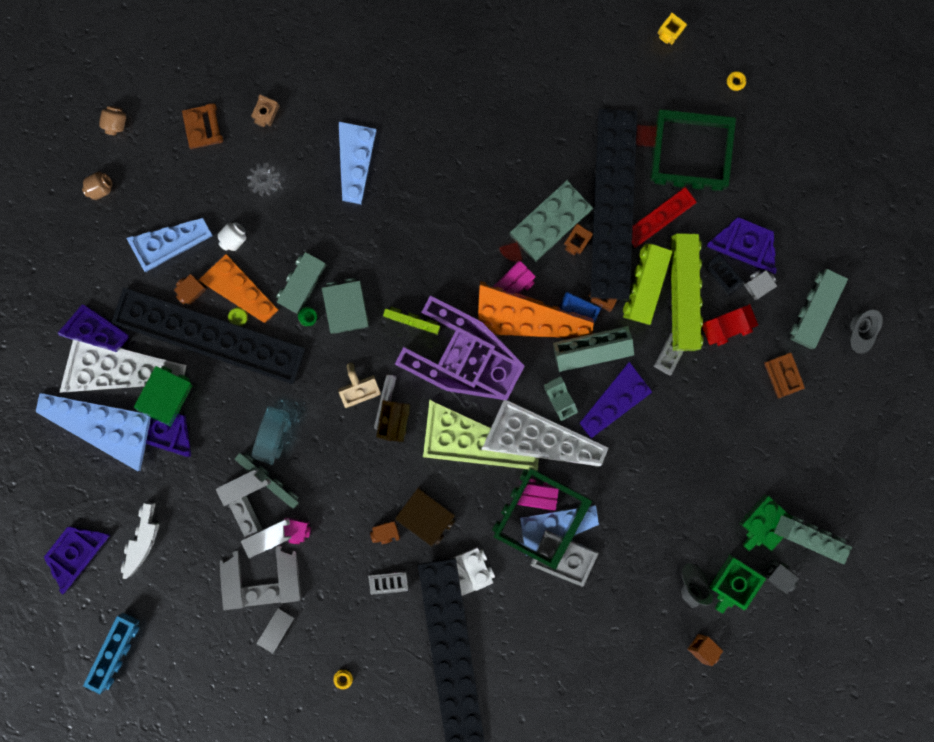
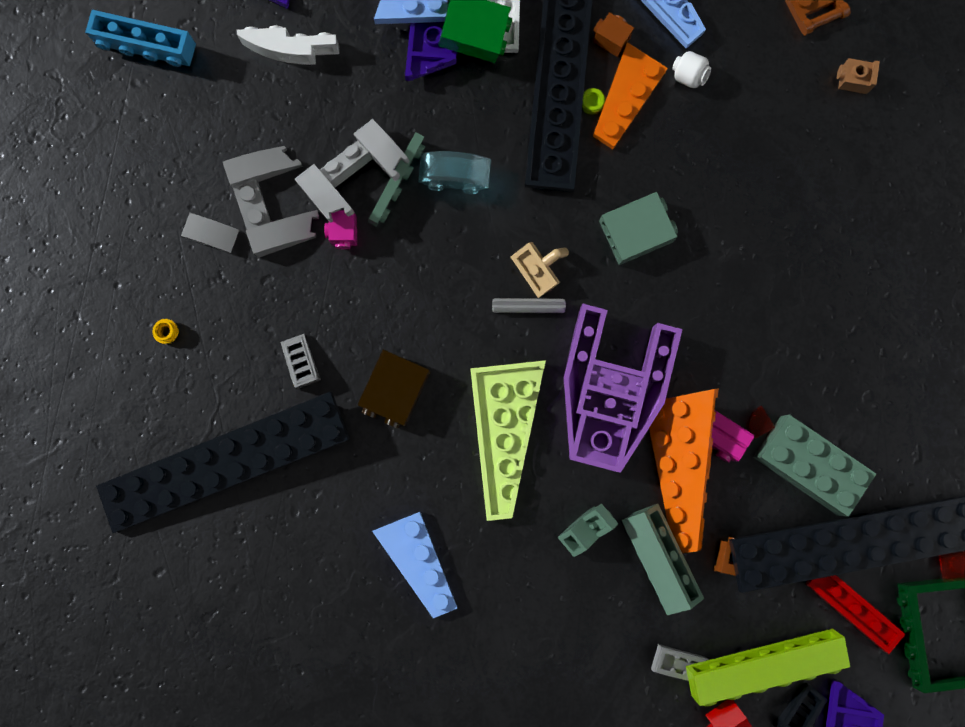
camera: 75 degrees right, 5 degrees down
clear gear [247,163,280,196] -> none
sand green brick [276,252,327,314] -> none
green plate [298,307,317,326] -> none
light blue wing [339,122,376,205] -> none
dark orange brick [370,520,400,544] -> none
dark brown brick [376,400,410,442] -> none
lime wing [383,307,440,335] -> none
white plate [450,546,495,596] -> none
white wing [481,400,608,466] -> none
dark green window [492,466,592,570] -> none
dark pink brick [517,479,559,510] -> none
light grey tile [530,530,599,587] -> none
blue plate [560,292,601,325] -> none
dark orange brick [563,224,593,256] -> none
dark purple wing [579,362,652,438] -> none
lime brick [623,244,672,325] -> none

